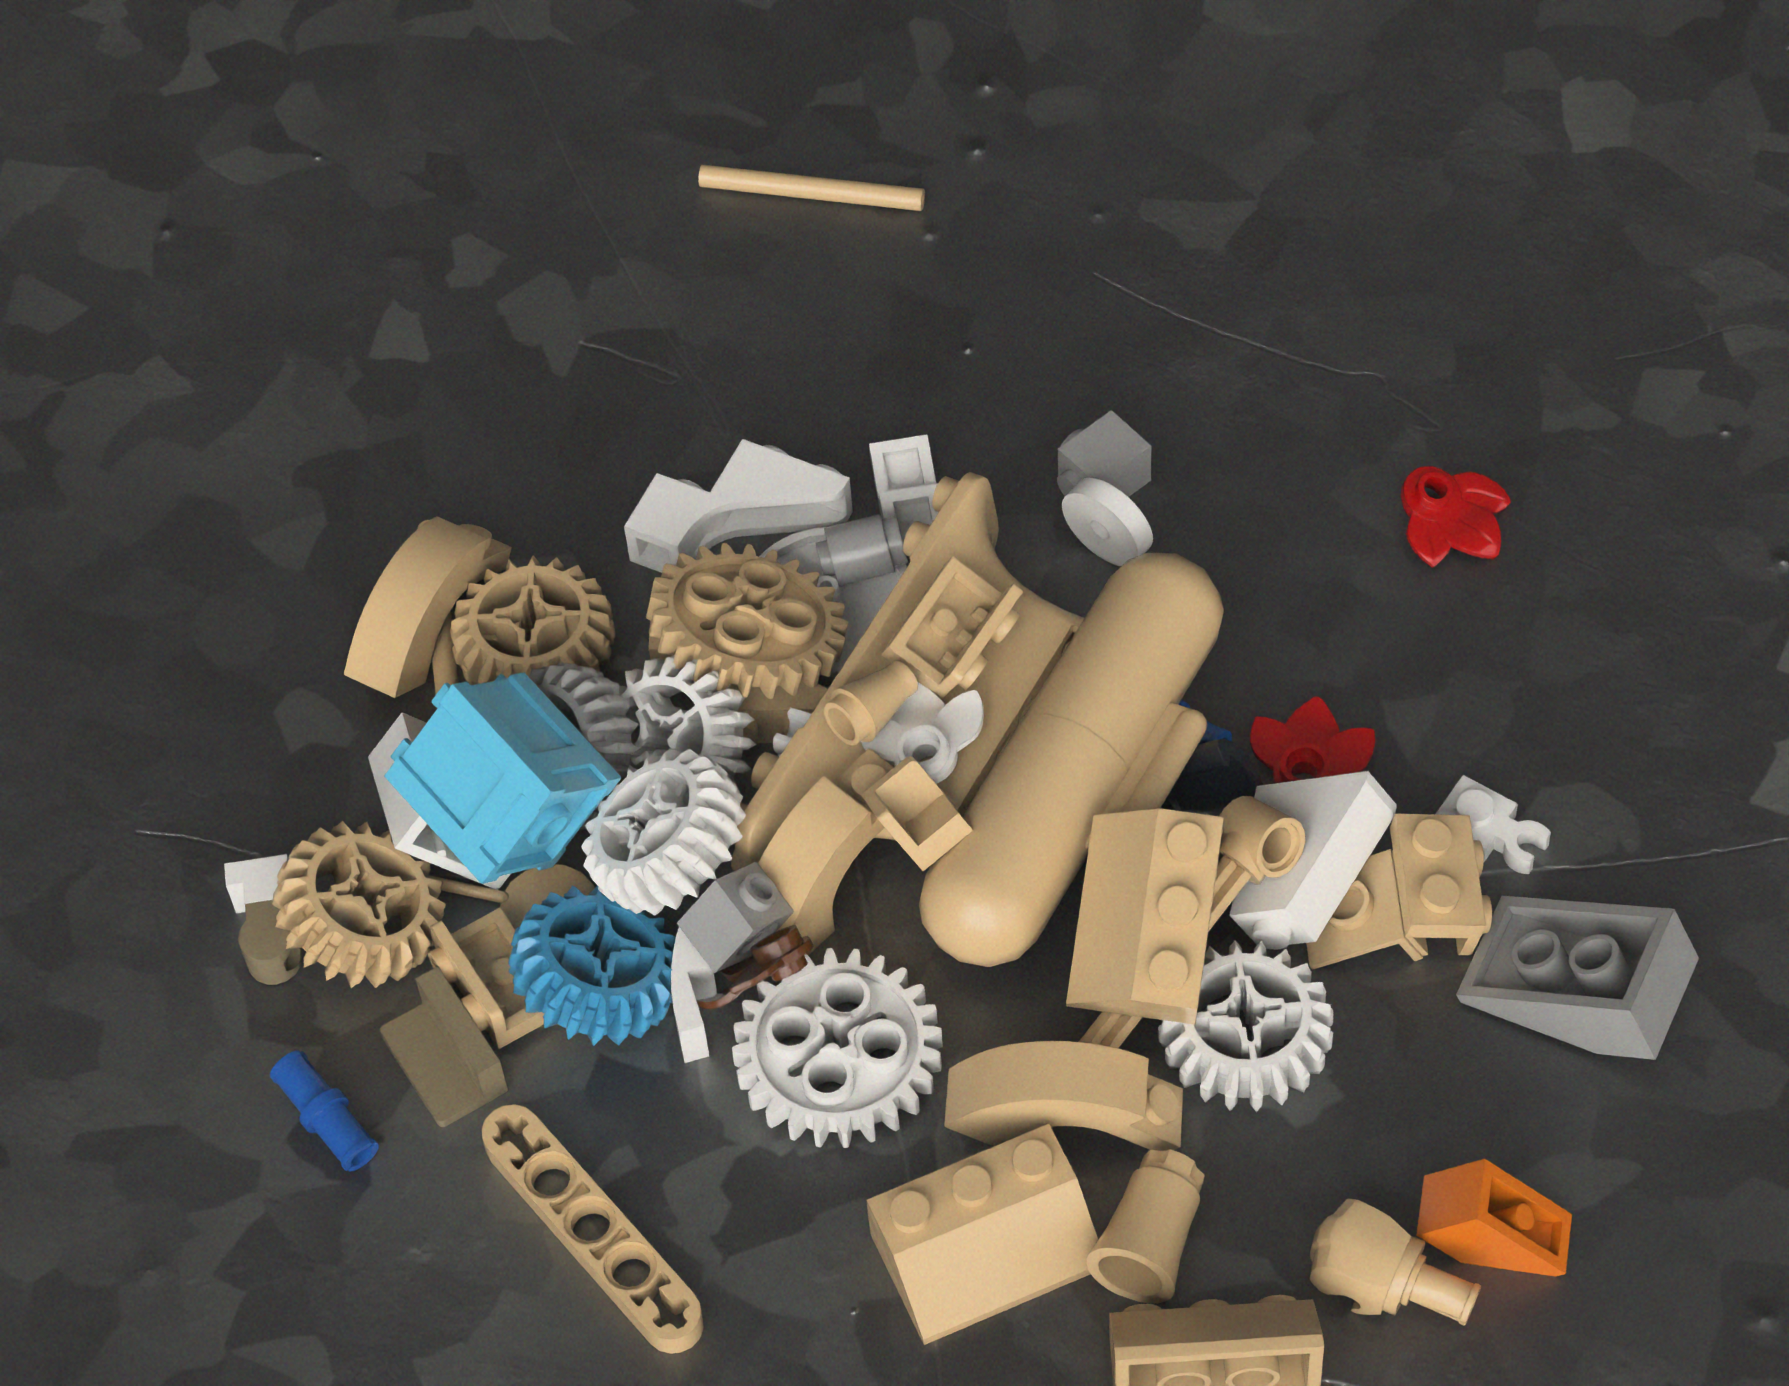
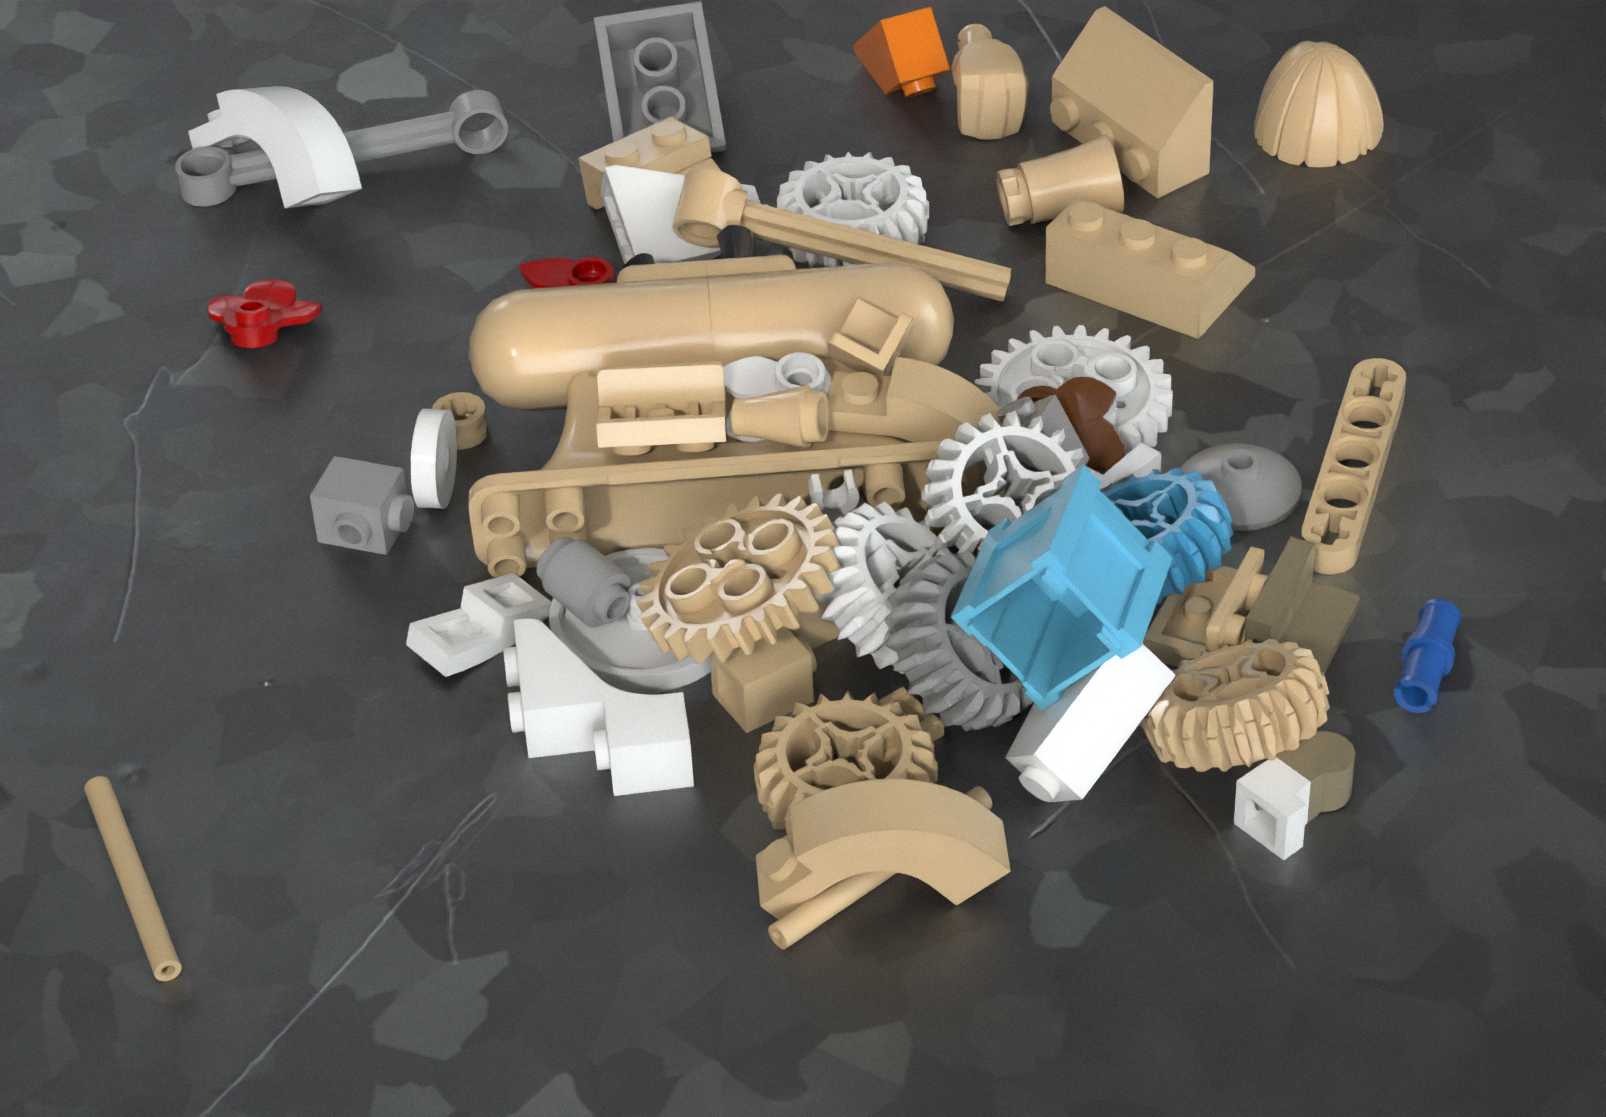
camera: 125 degrees left, 15 degrees down
tan arch [944,1041,1183,1151] -> none
tan slope [1066,808,1224,1025] -> none
white plate [1436,775,1551,874] -> none
none -> light grey piece [175,90,508,207]
none -> white arch [188,86,362,208]
none -> light grey dish [1181,443,1302,531]

